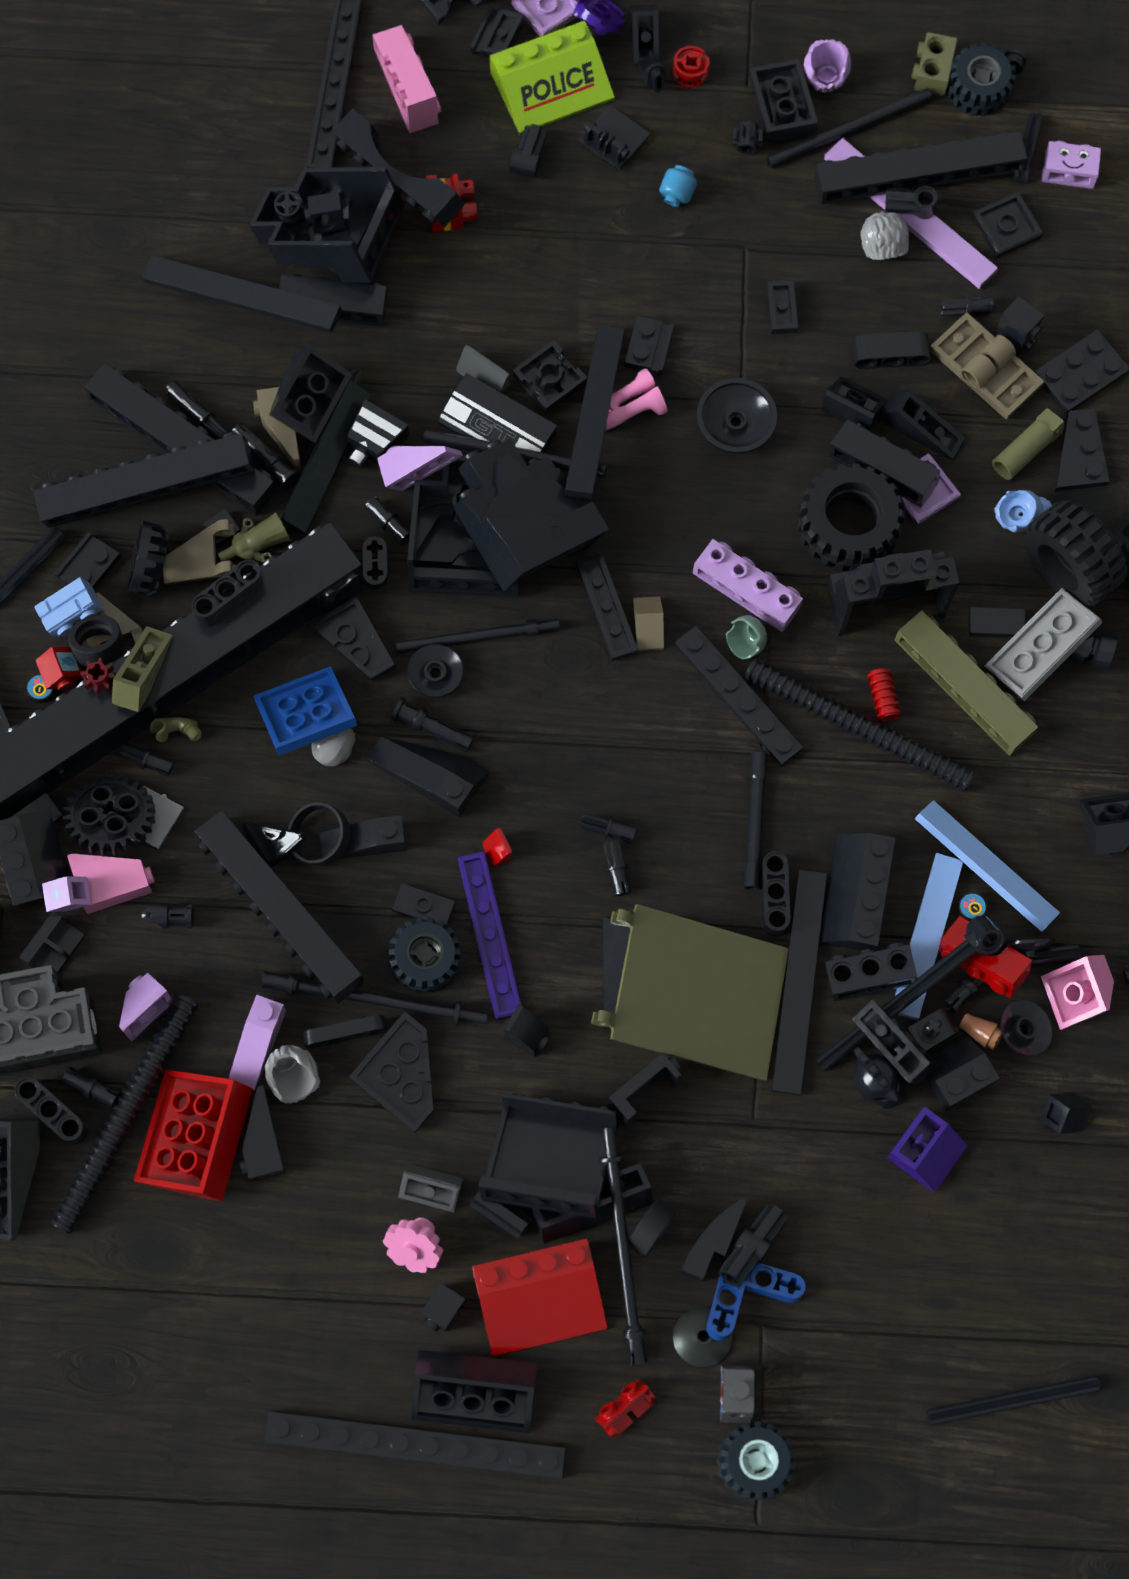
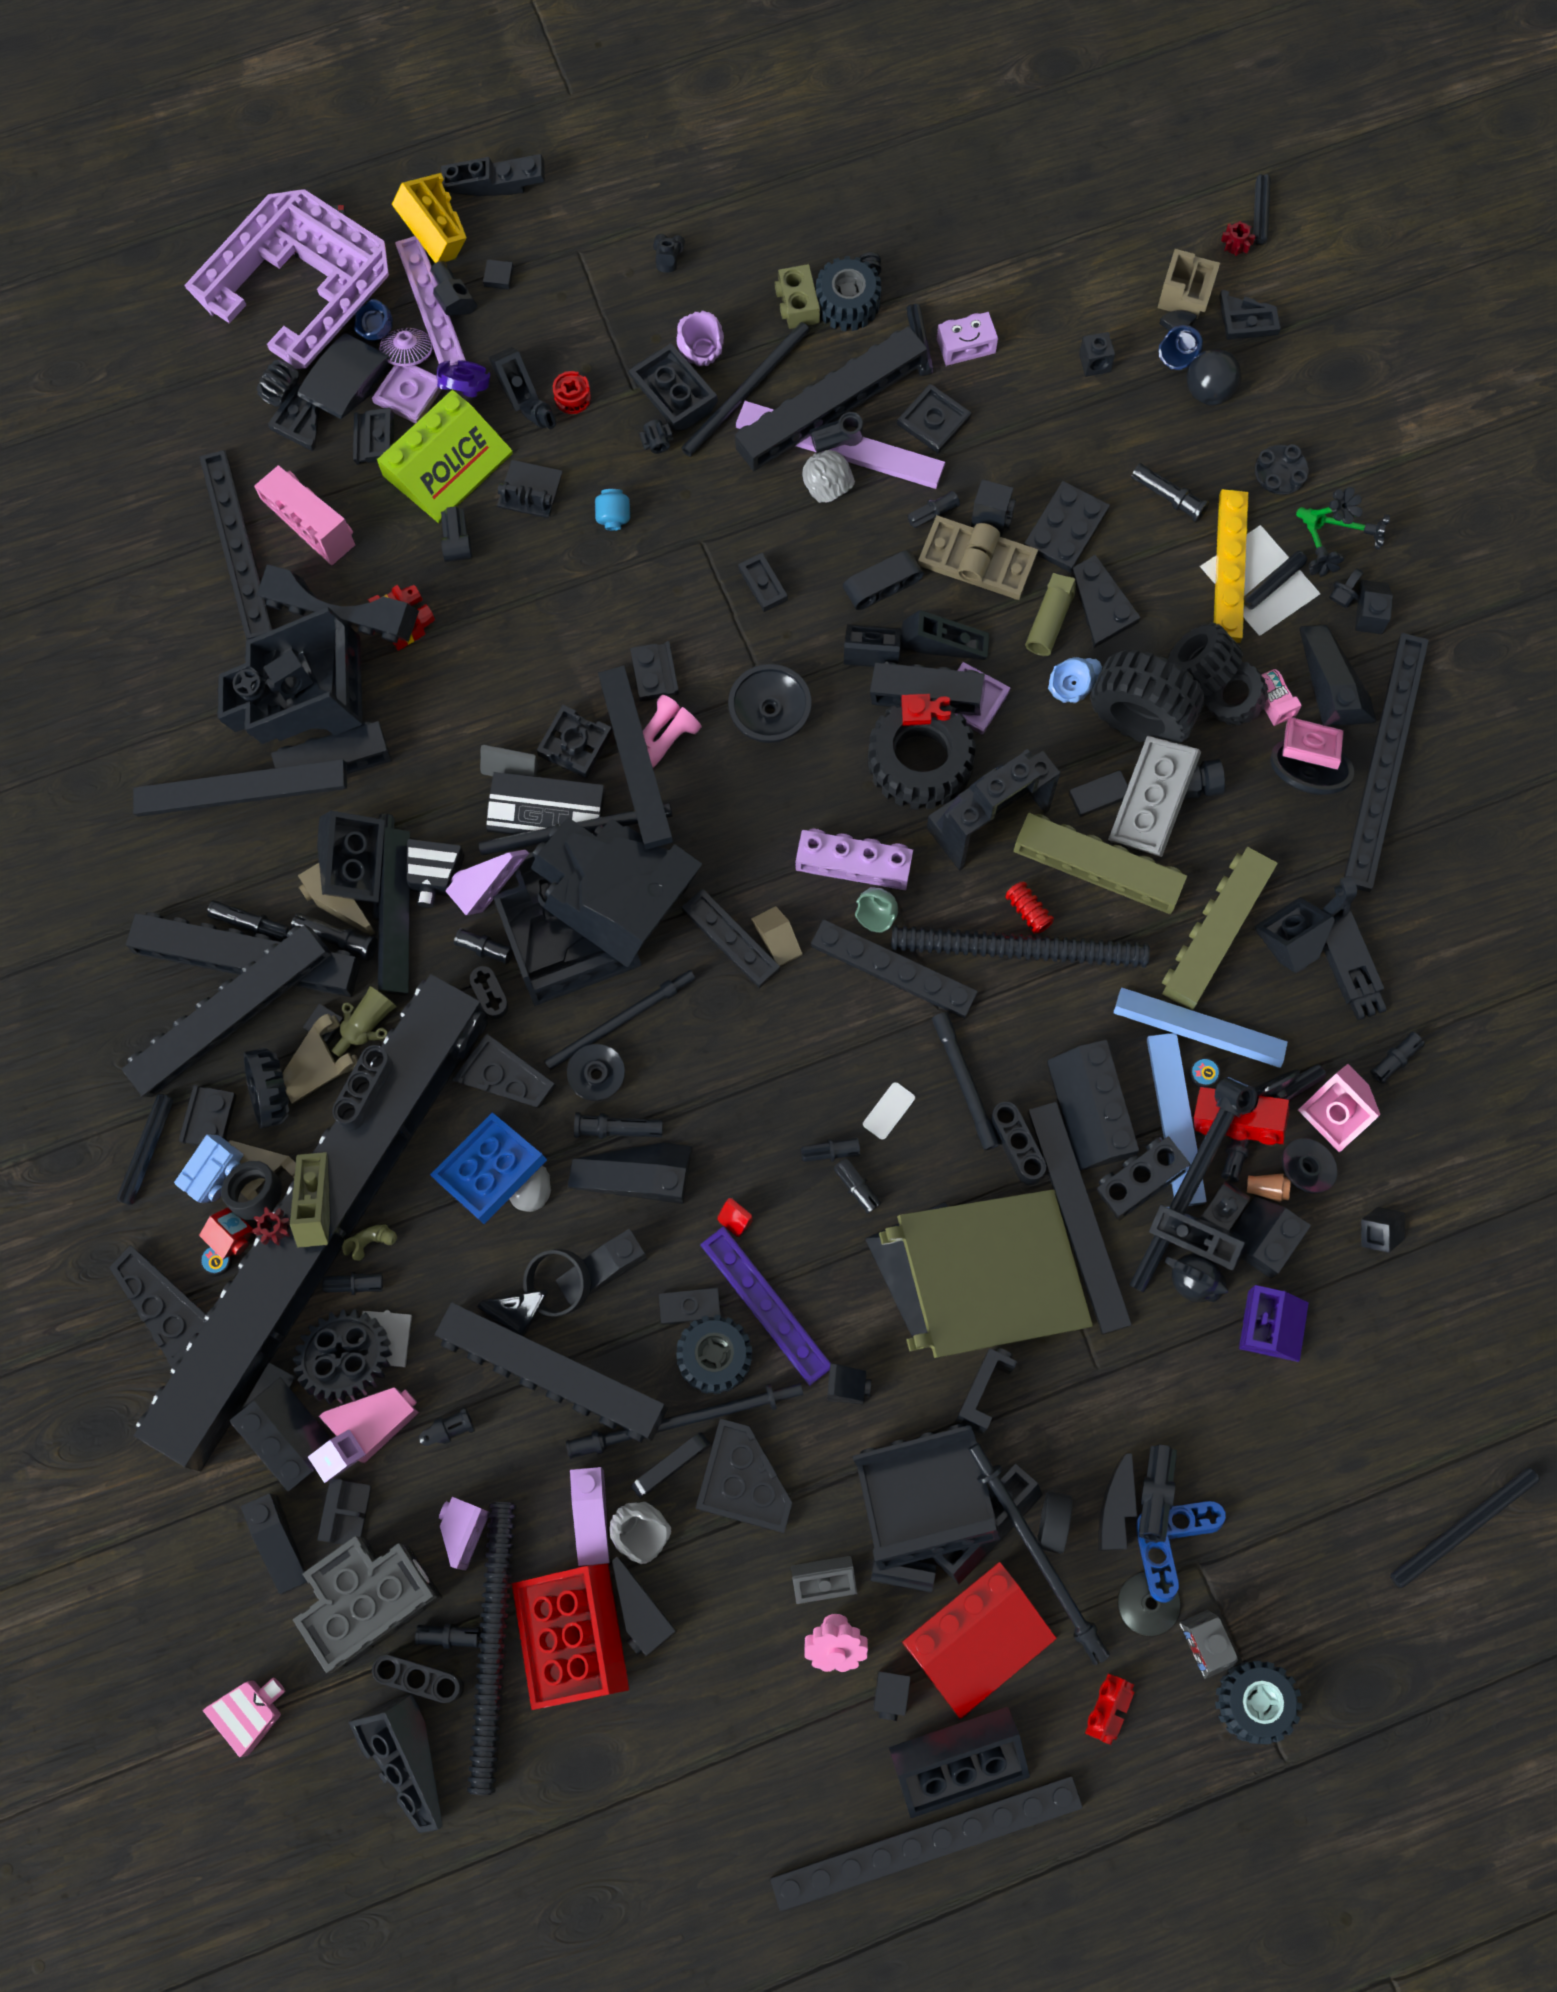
camera: 20 degrees left, 0 degrees up
none -> white sticker [863,1083,915,1139]
none -> red plate [901,694,951,725]
none -> olive brick [1162,847,1278,1011]

